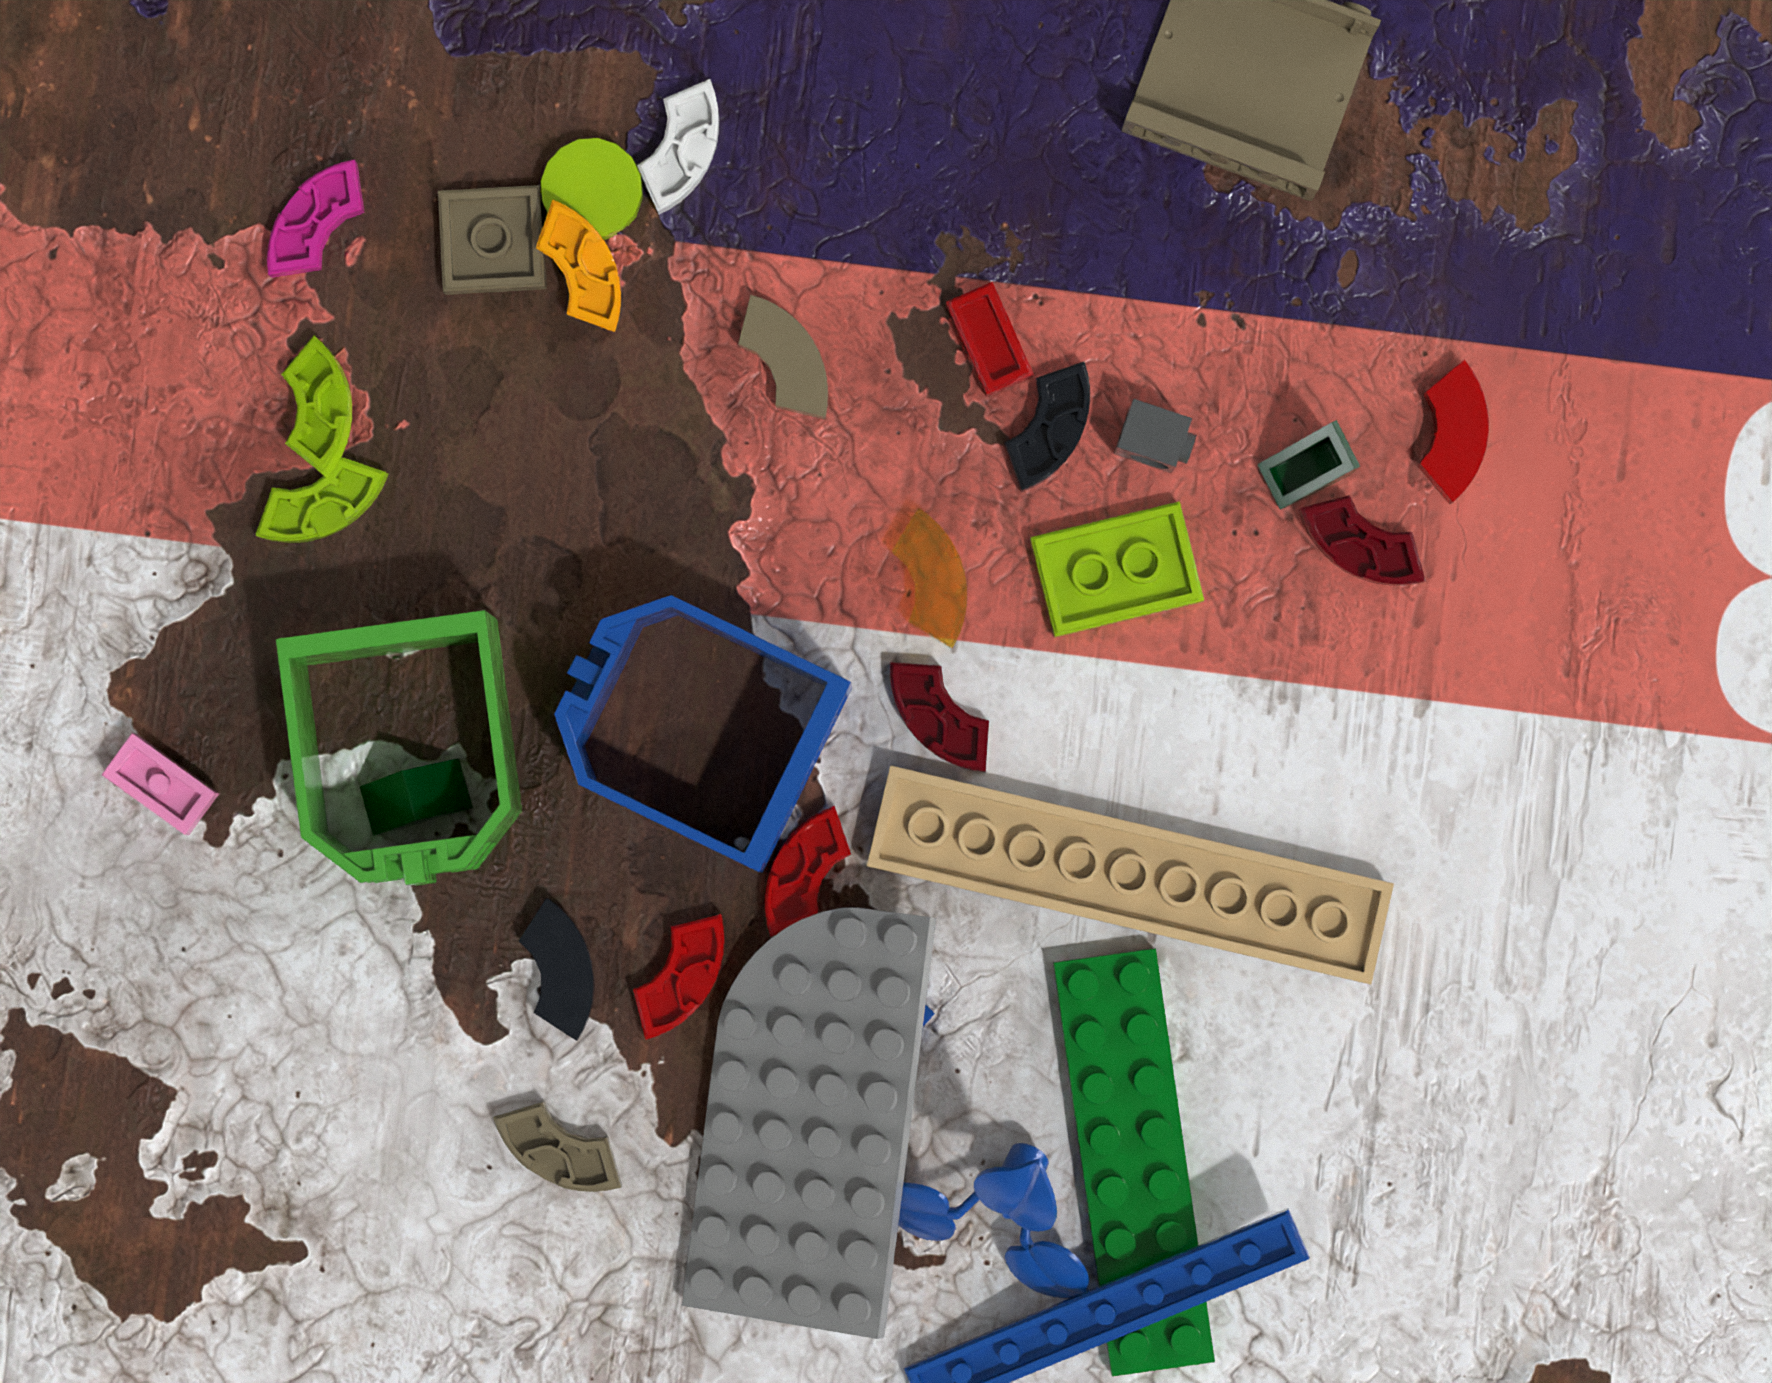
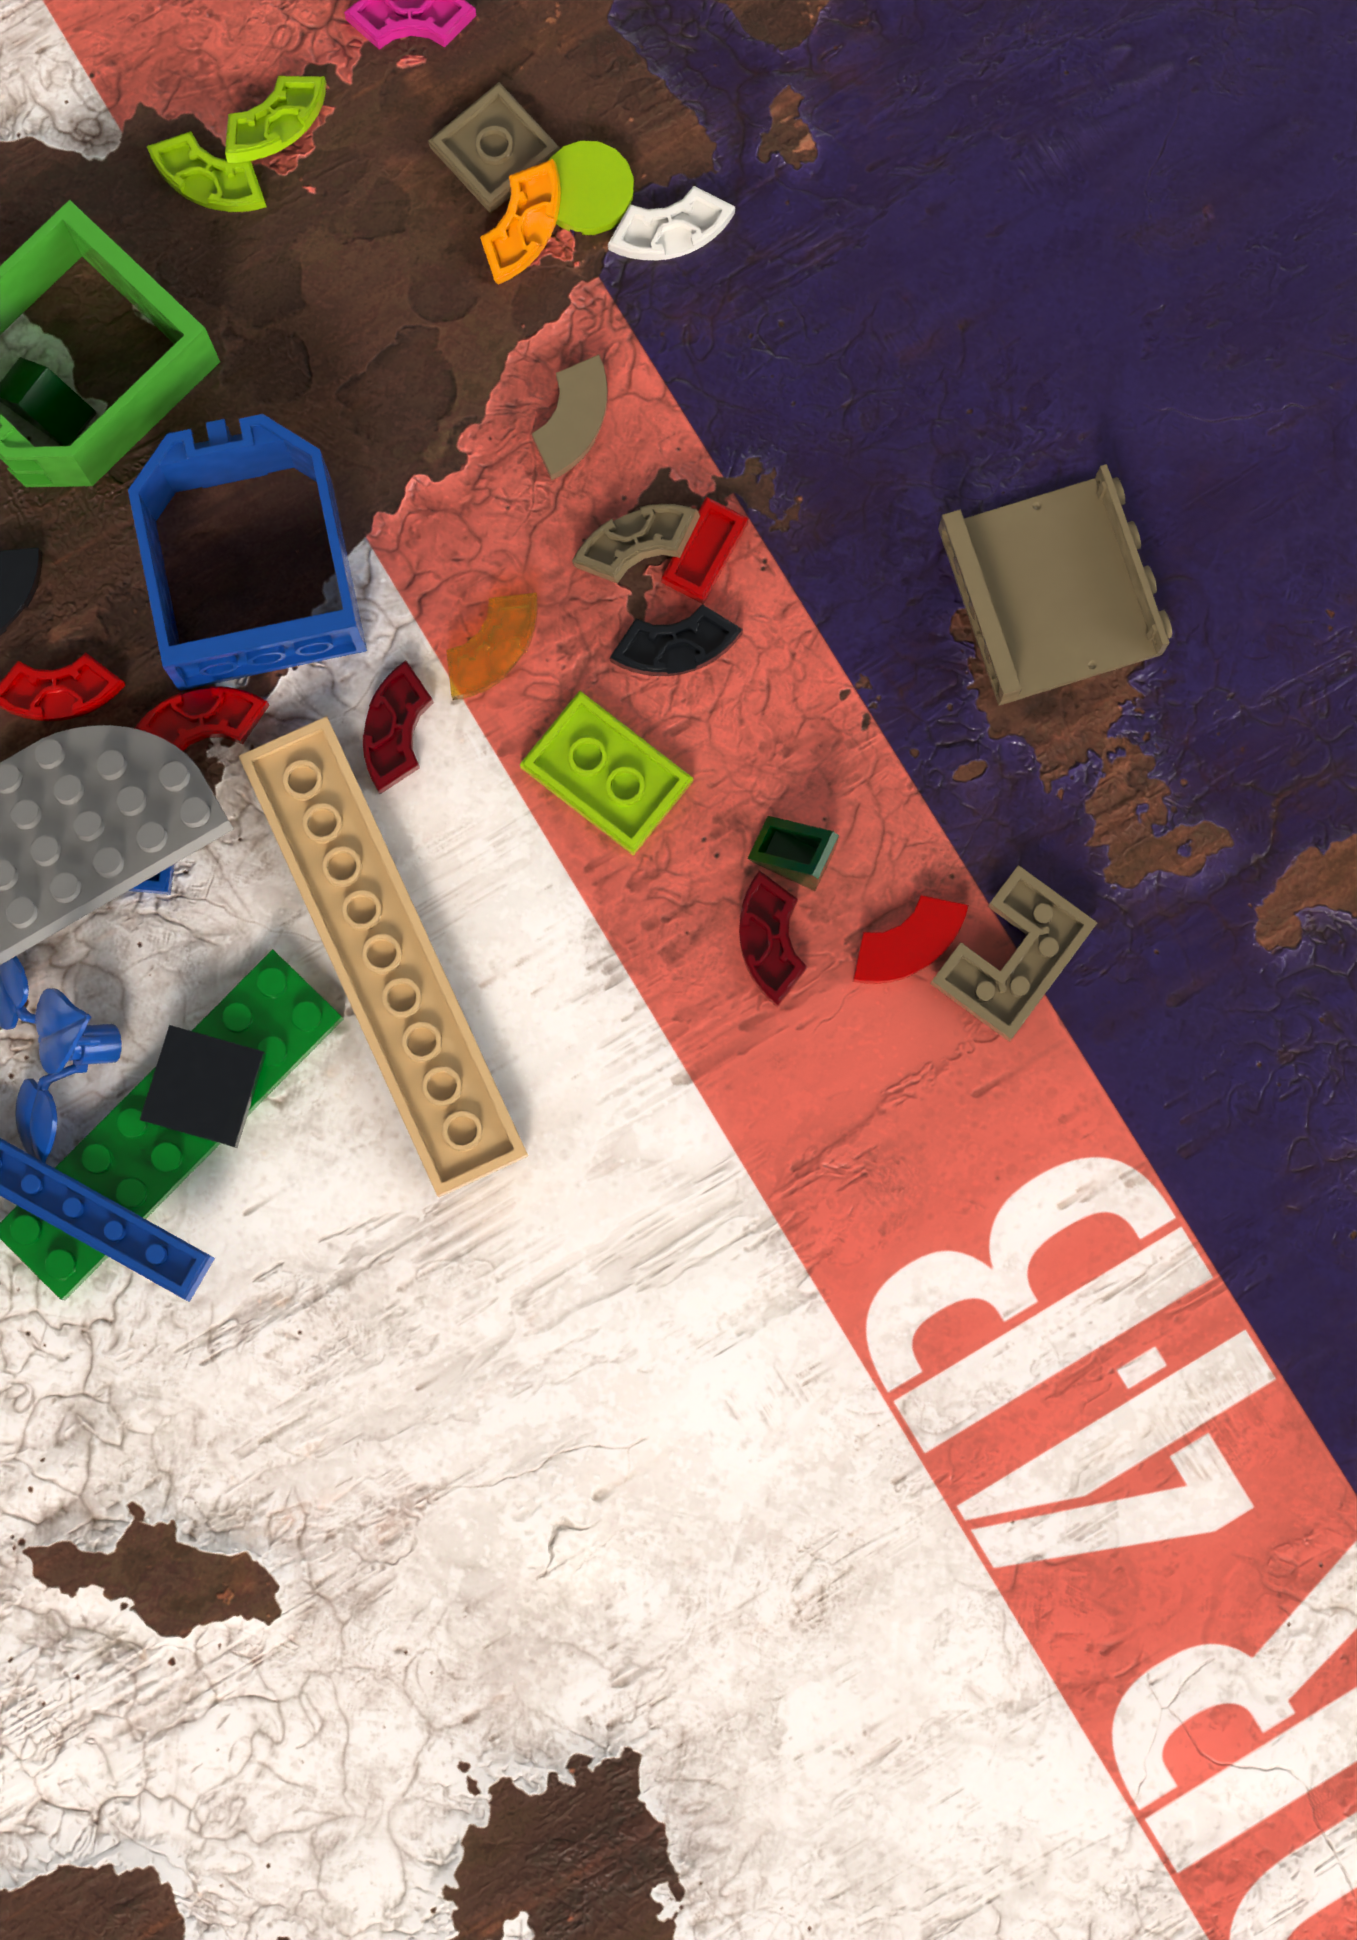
camera: 55 degrees right, 5 degrees down
dark grey brick [1114,399,1197,473] -> none
none -> black tile [140,1025,266,1148]
none -> dark tan tile [572,504,700,584]
none -> dark tan plate [930,865,1097,1042]

